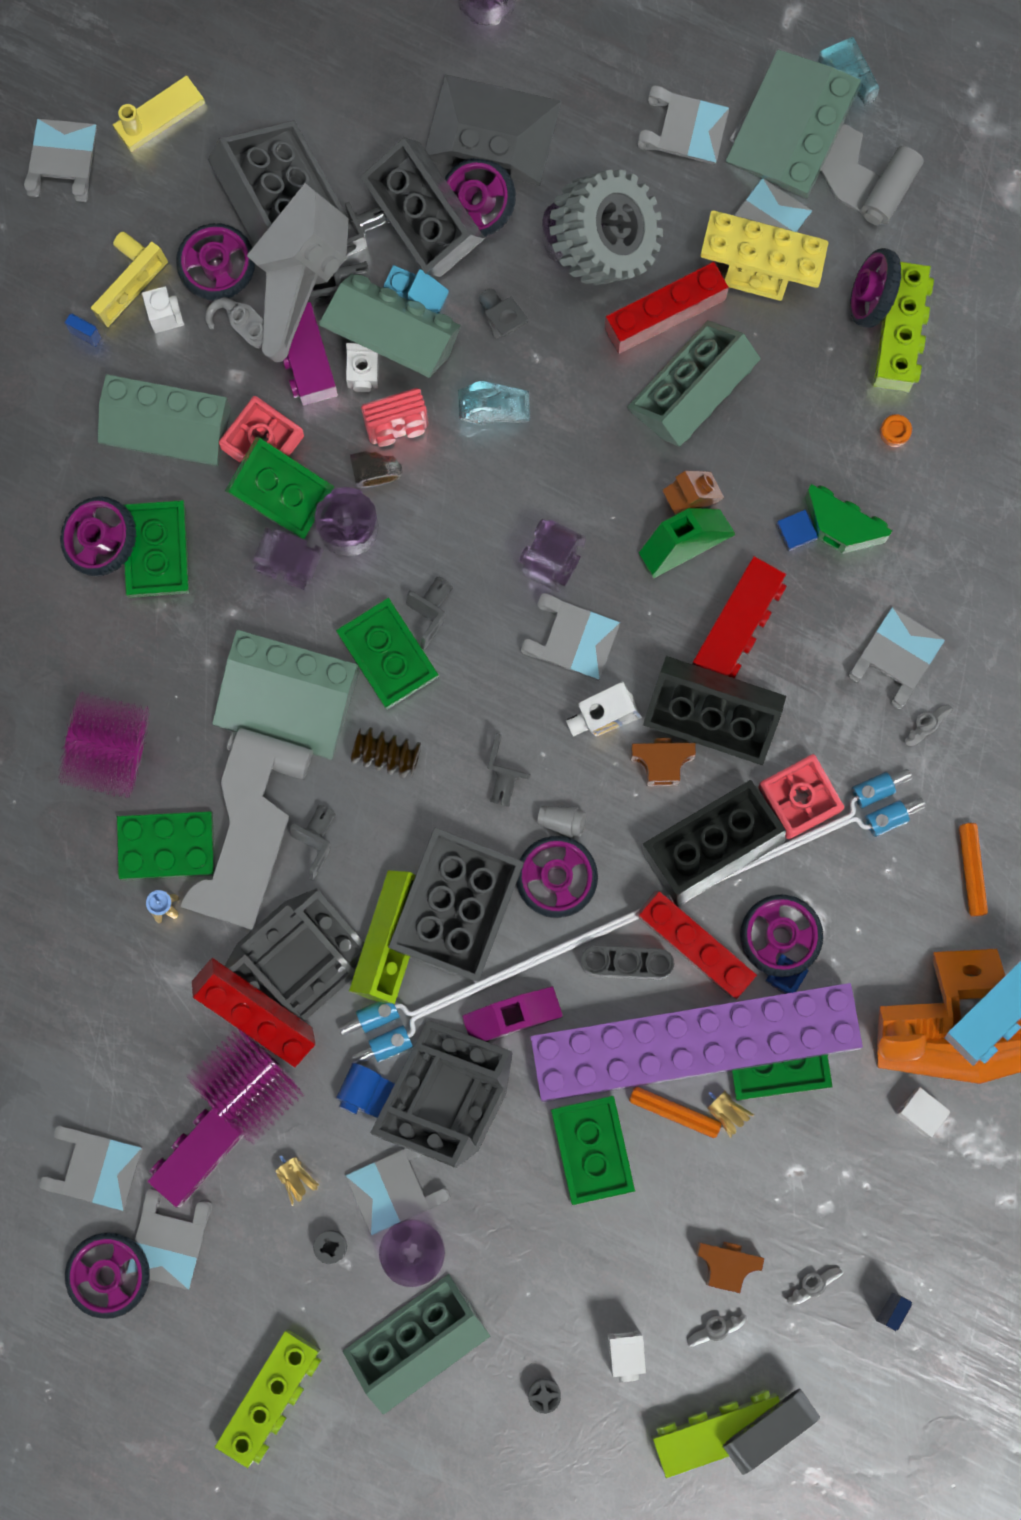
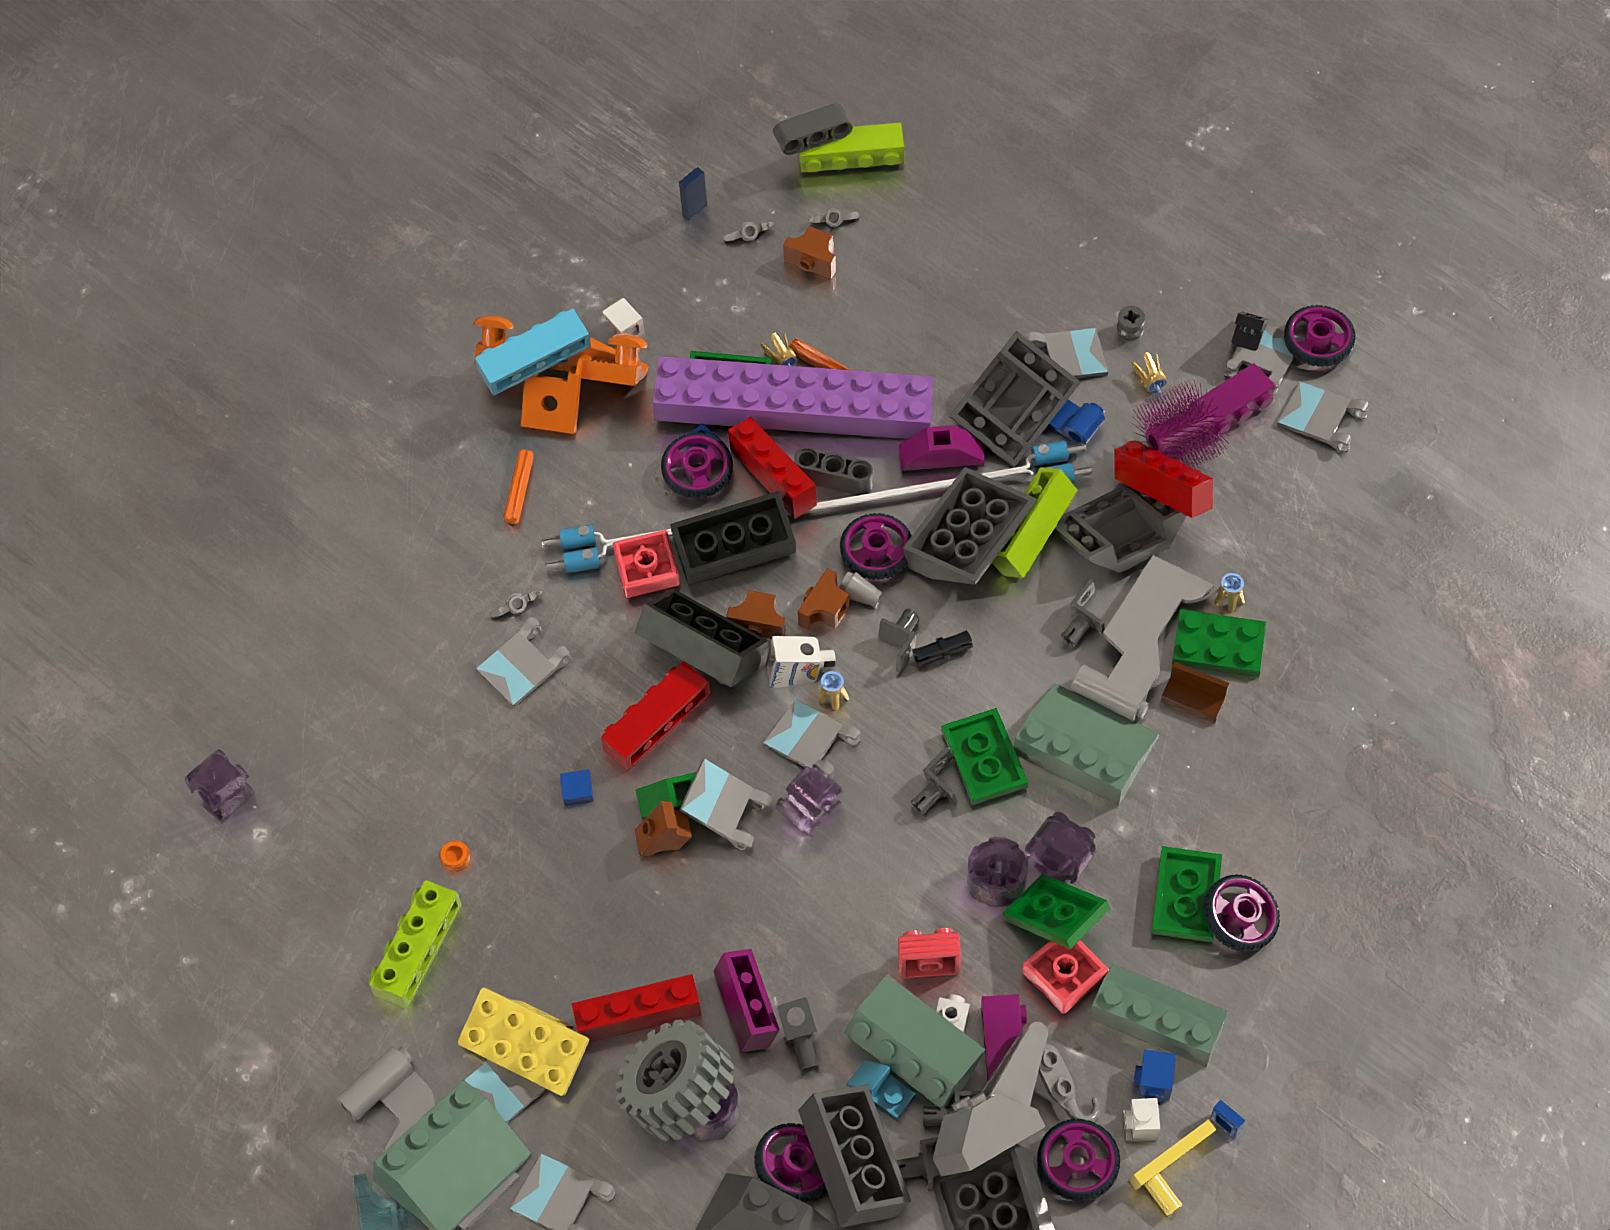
camera: 165 degrees left, 20 degrees down
magenta piece [59,692,150,798] -> none
lime brick [215,1329,322,1468] -> none
sand green slope [342,1274,491,1415] -> none
clear smoke rock [350,451,403,488] -> none
dark brown piece [351,727,421,779] -> none
clear purple brick [379,1219,446,1287] -> none
clear light blue arch [458,381,530,425] -> none
dark grey wheel [528,1378,561,1414] -> none
green plate [551,1096,635,1205] -> none
white slope [607,1331,646,1382] -> none
sand green slope [627,320,761,447] -> none
green slope [805,484,893,554] -> none
wheel [850,248,901,328] -> none
none -> light grey flag [679,759,772,850]
none -> magenta brick [713,949,780,1052]
none -> dark orange brick [797,568,850,630]
none -> piece [819,671,849,711]
none -> black pin [912,630,973,667]
none -> blue brick [1133,1049,1176,1102]
none -> reddish brown panel [1160,662,1229,723]
none -> black slope [1231,311,1269,351]

